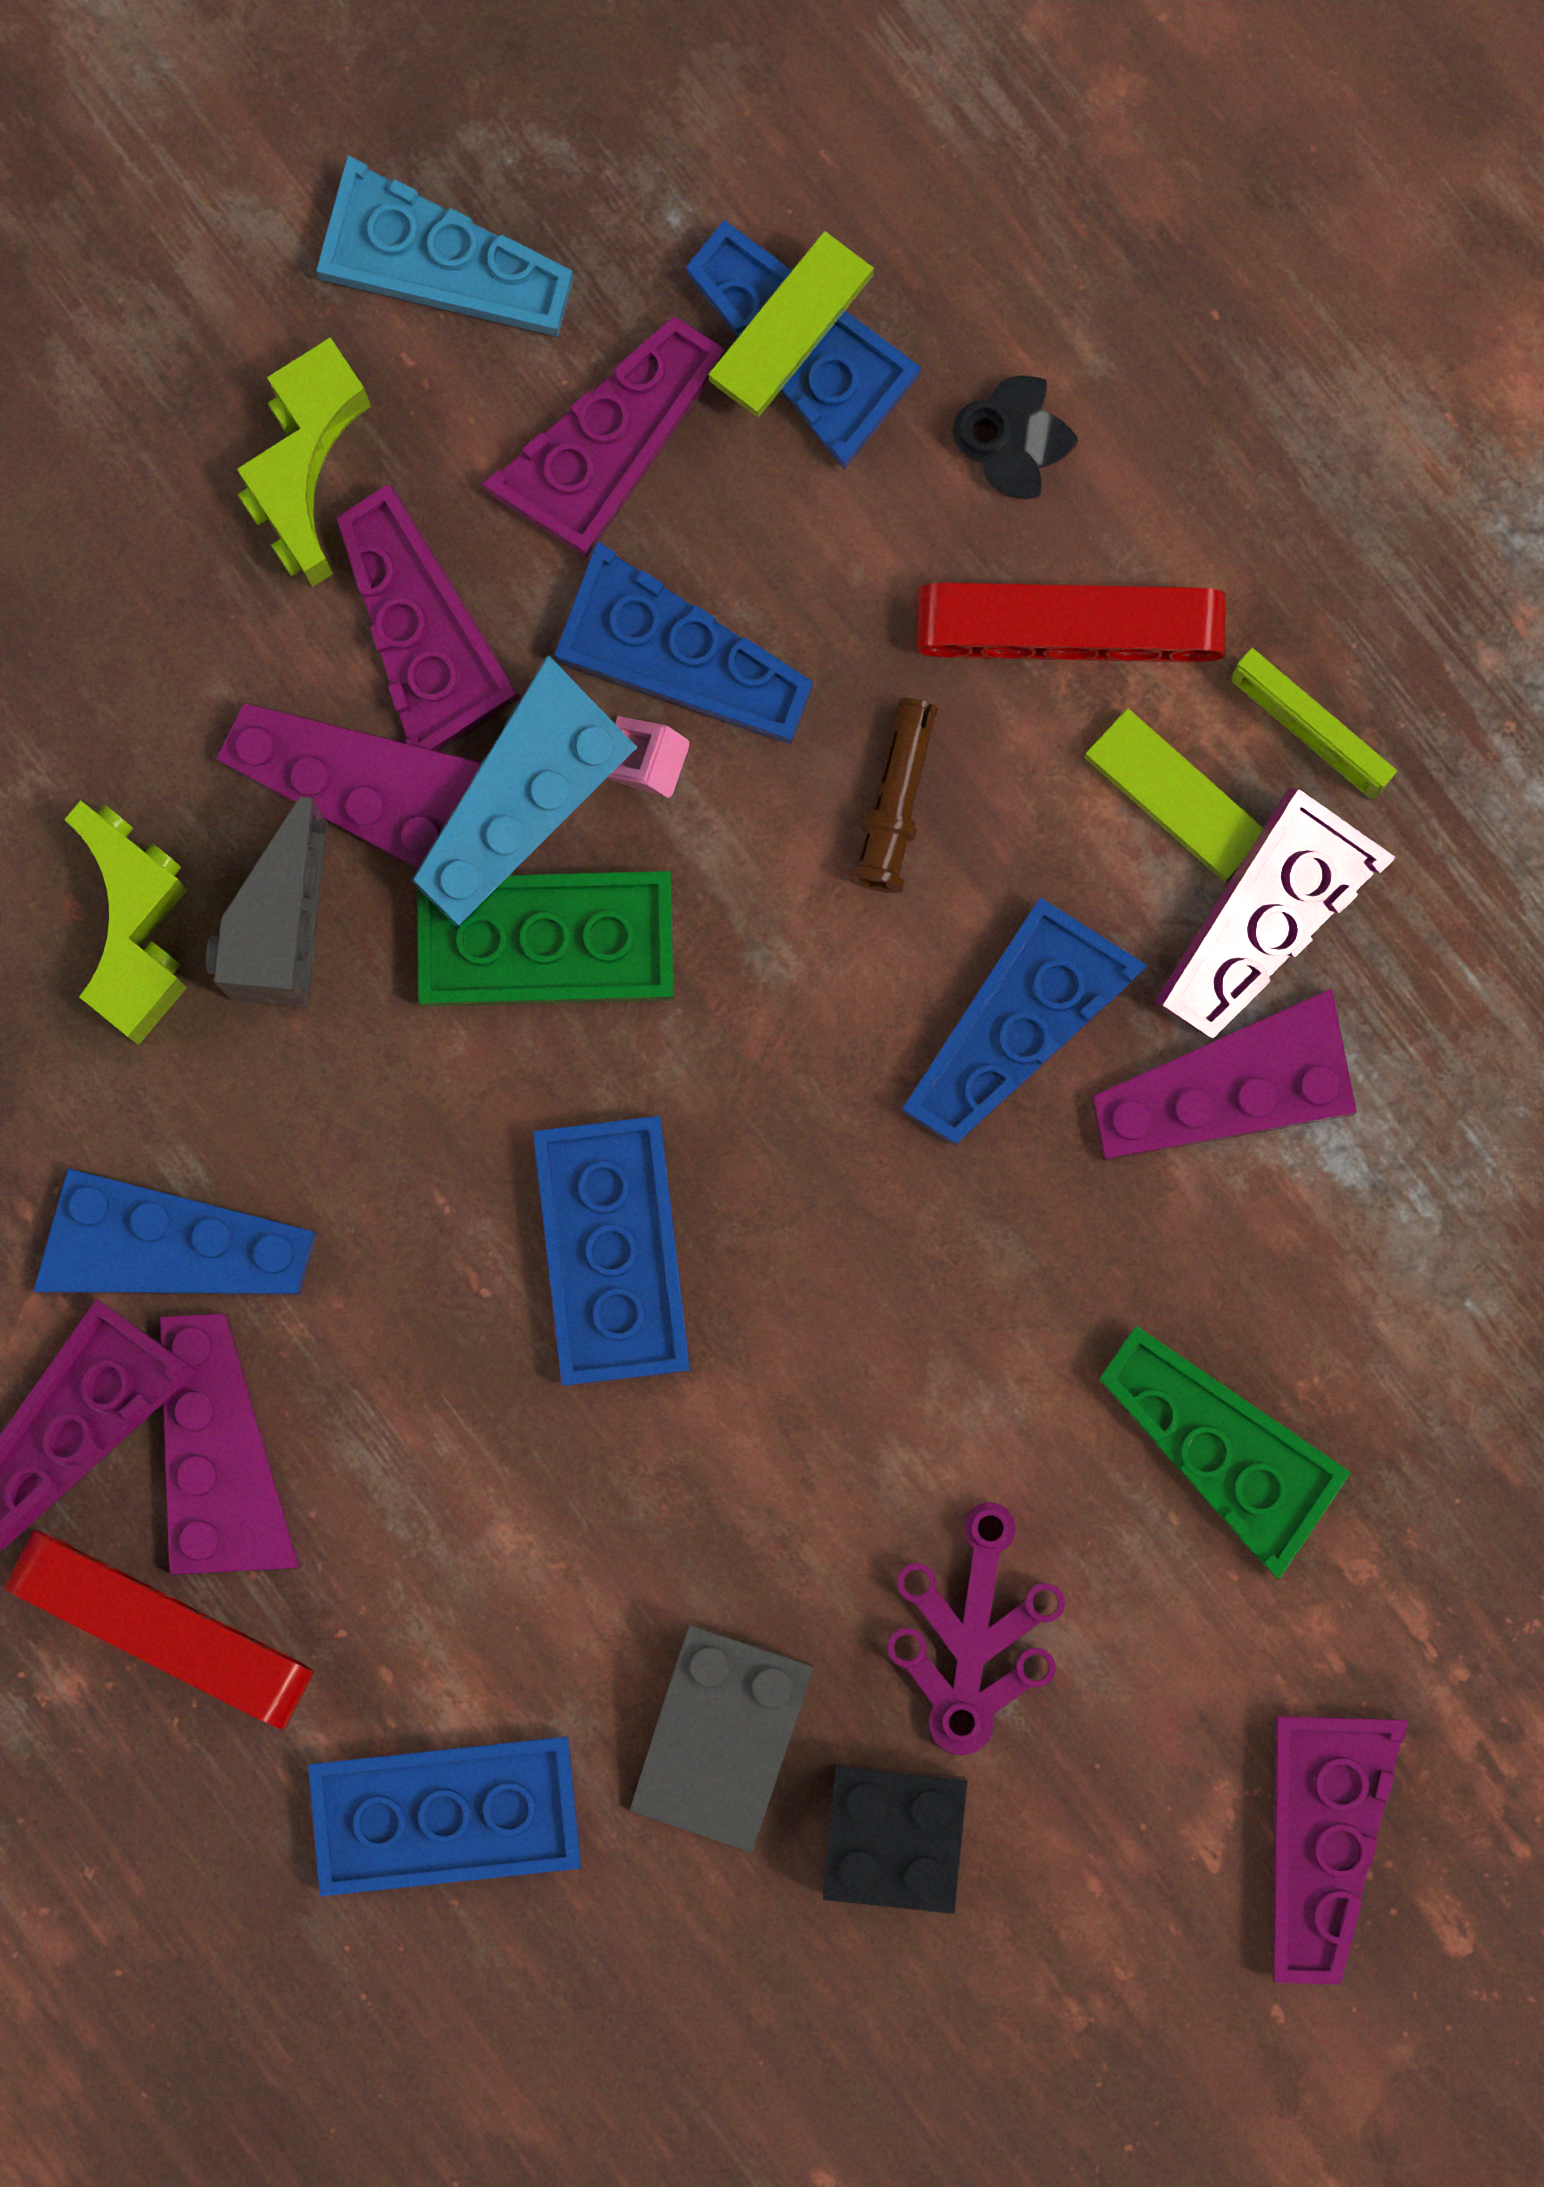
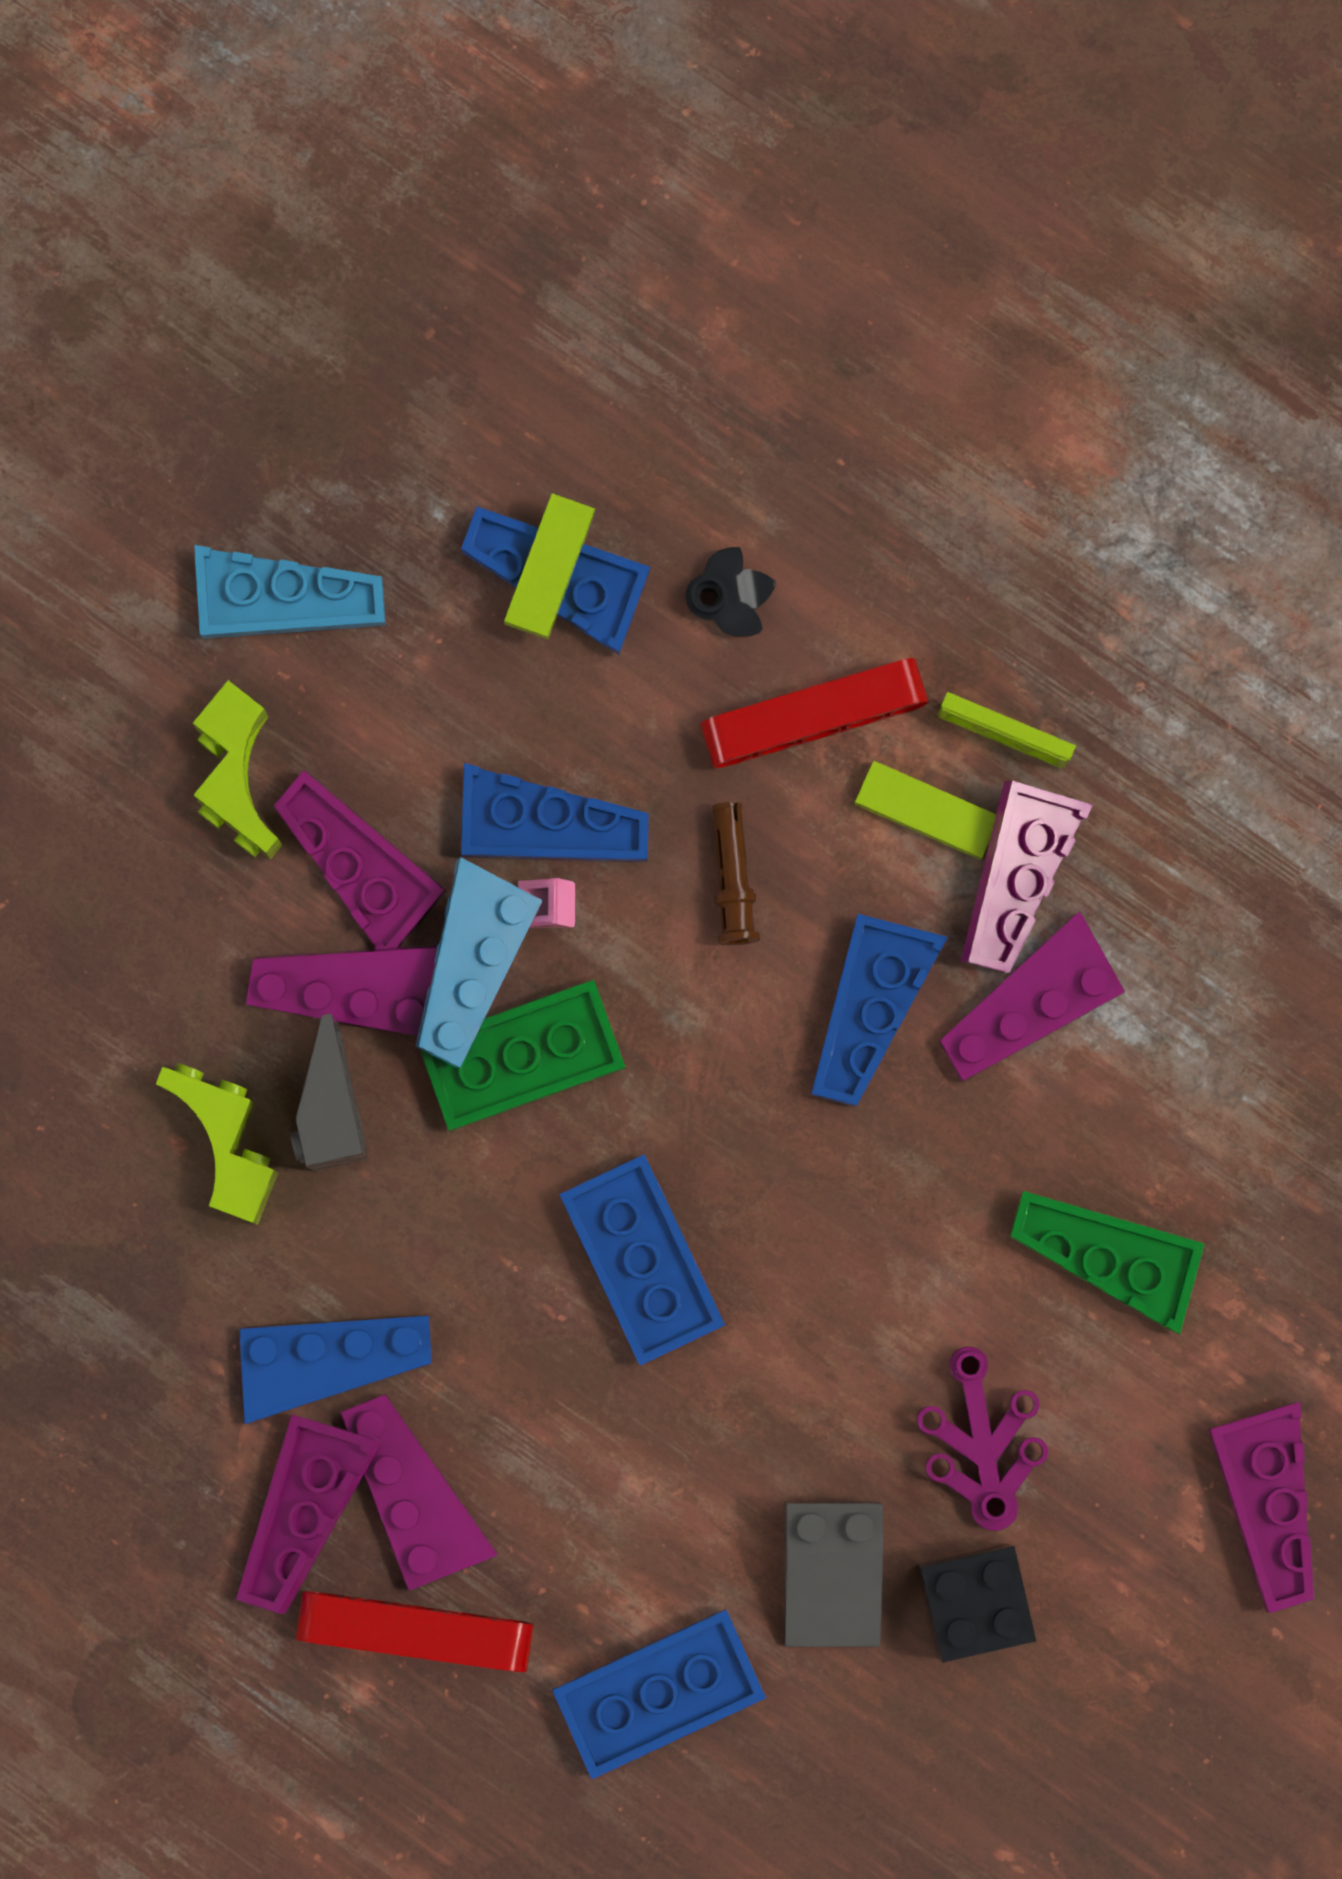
camera: 30 degrees left, 0 degrees up
magenta wing [482,316,726,558] -> none

